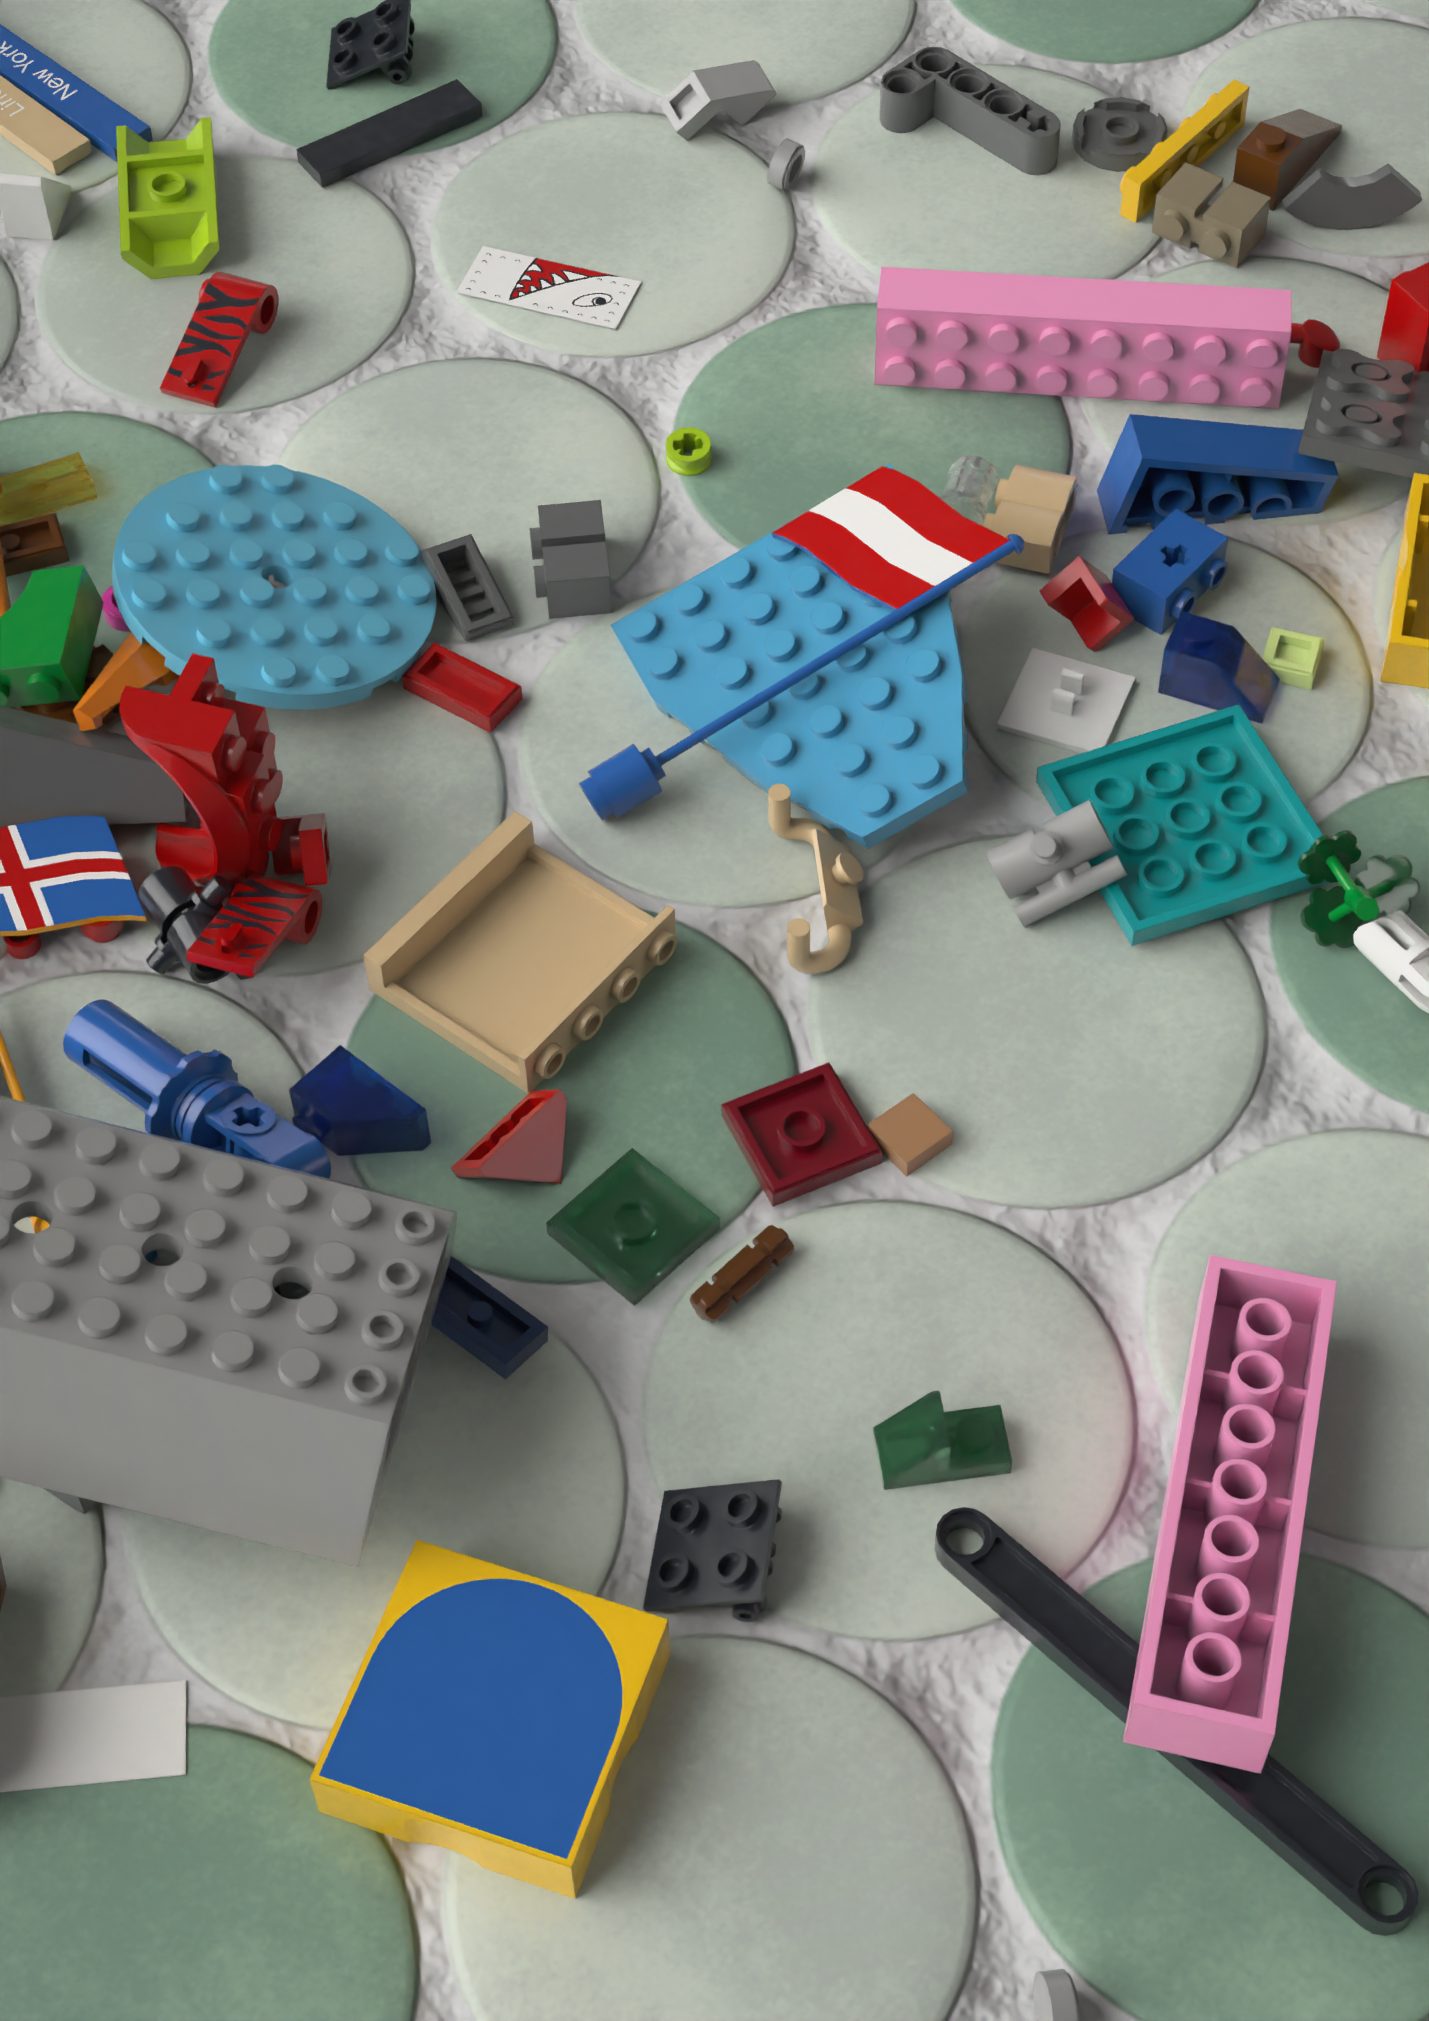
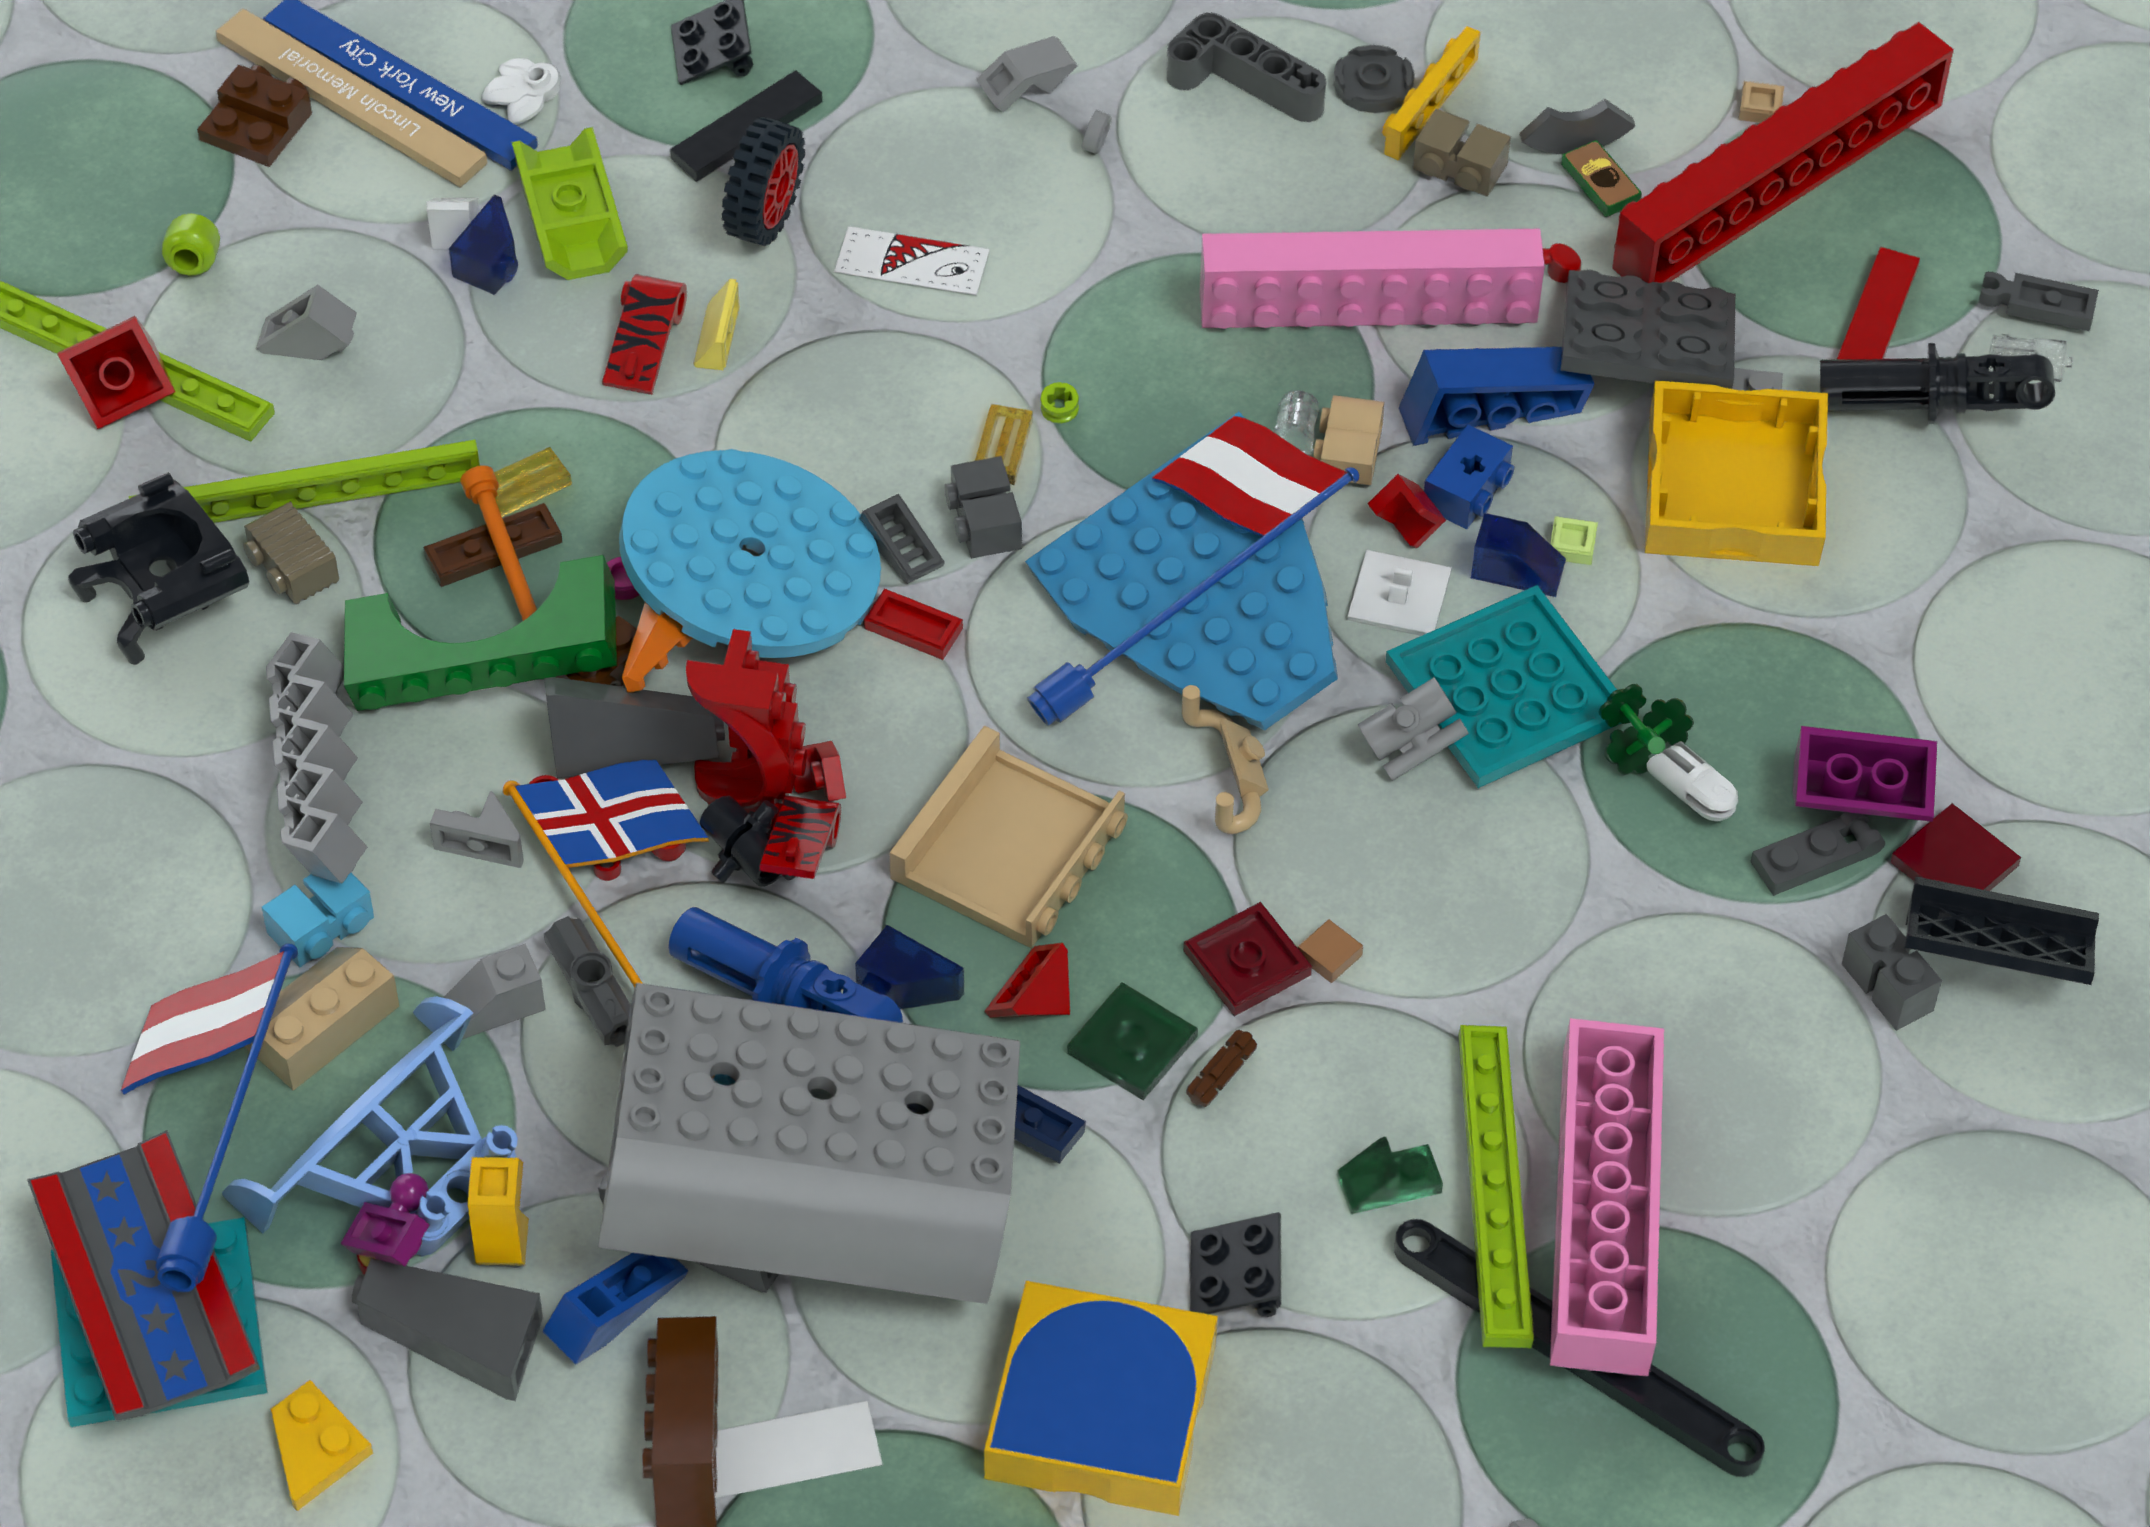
camera: 10 degrees left, 0 degrees up
reddish brown slope [1233,109,1342,211] -> none
none -> clear blue slope [449,194,518,295]
none -> white plate [482,58,561,125]
none -> light yellow slope [694,279,740,370]
none -> black wheel [722,117,805,246]
none -> clear yellow tile [975,404,1033,485]
none -> lime tile [1458,1025,1534,1348]
none -> tile [1561,140,1642,217]

